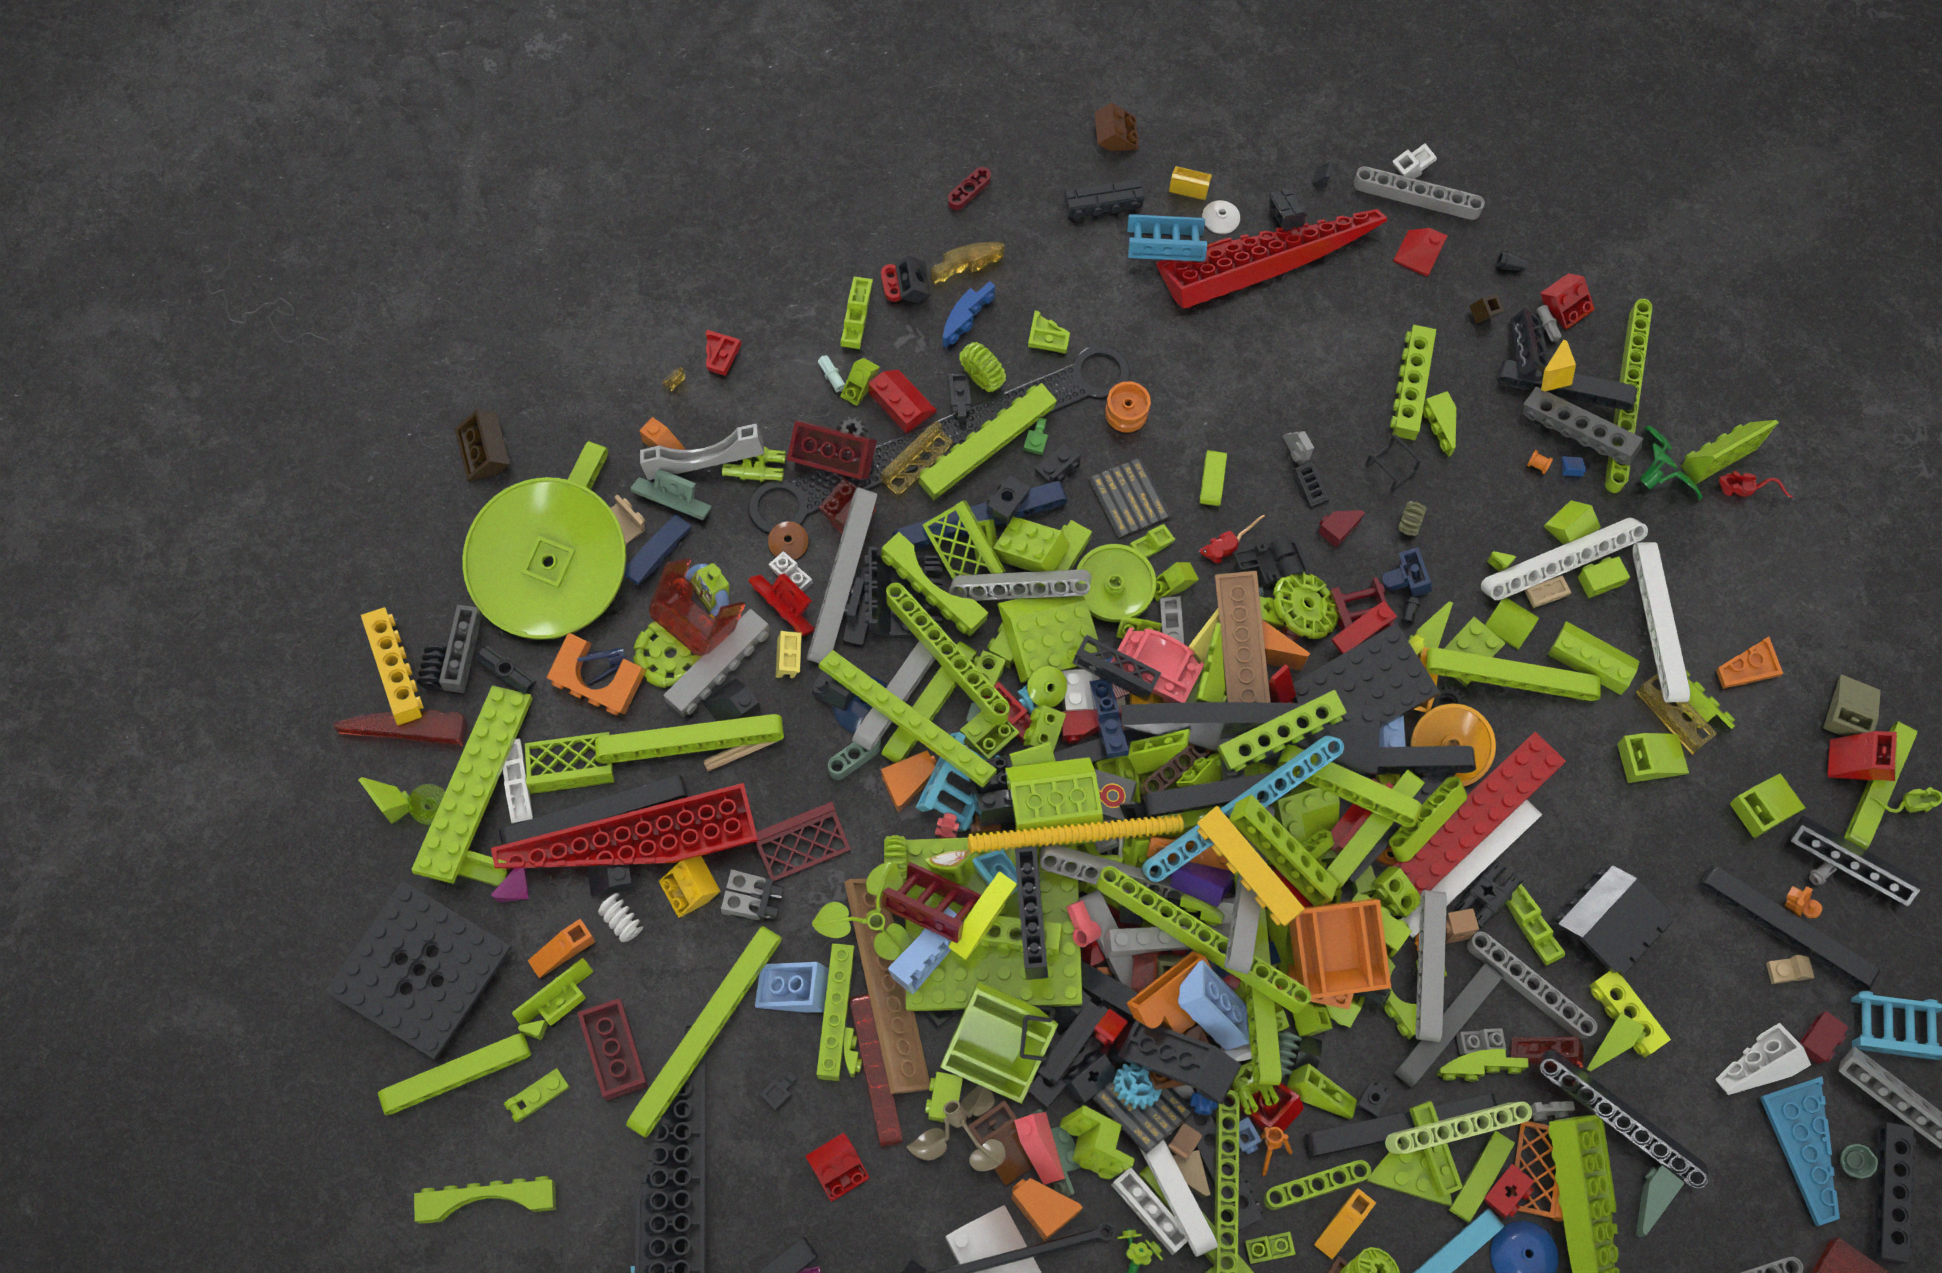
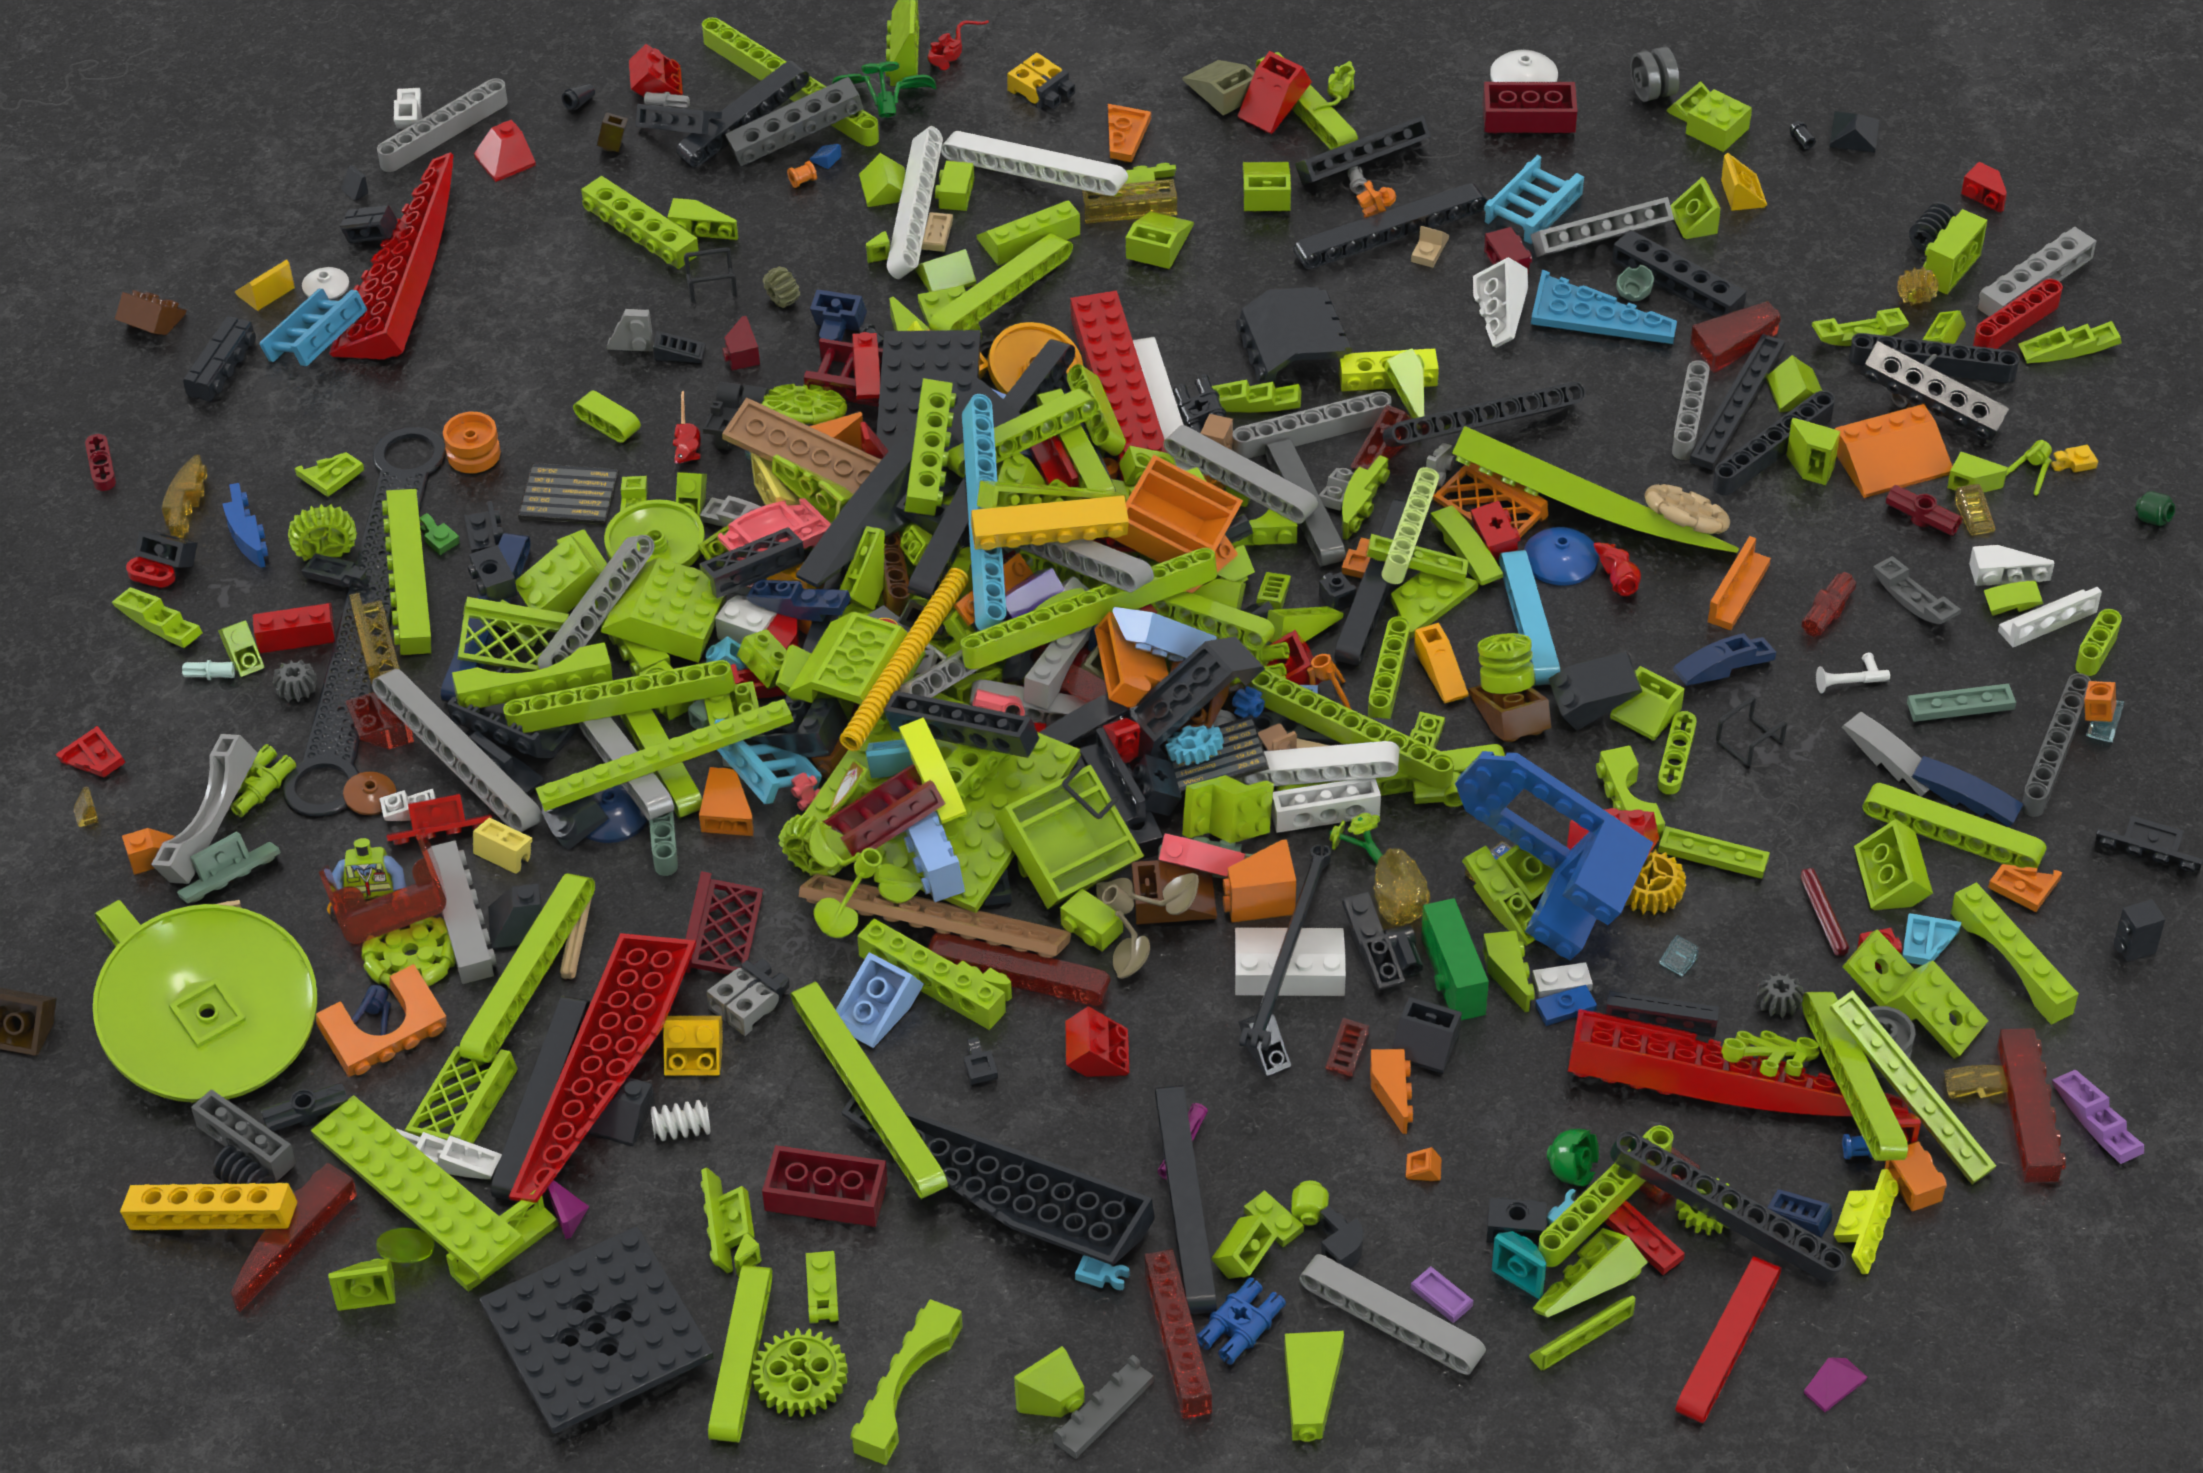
camera: 55 degrees left, 20 degrees down
orange slope [528,918,595,979] -> none
dark blue slope [624,515,692,585] -> none
dark red brick [787,421,877,479] -> none
lime dish [1027,666,1067,707] -> none
yellow slope [1541,340,1576,392] -> none
sand green slope [1636,1165,1684,1238] -> none
none -> lime gear [752,1328,848,1417]
none -> hips [1007,53,1075,109]
none -> lime slope [1256,572,1291,610]
none -> orange plate [1342,538,1371,578]

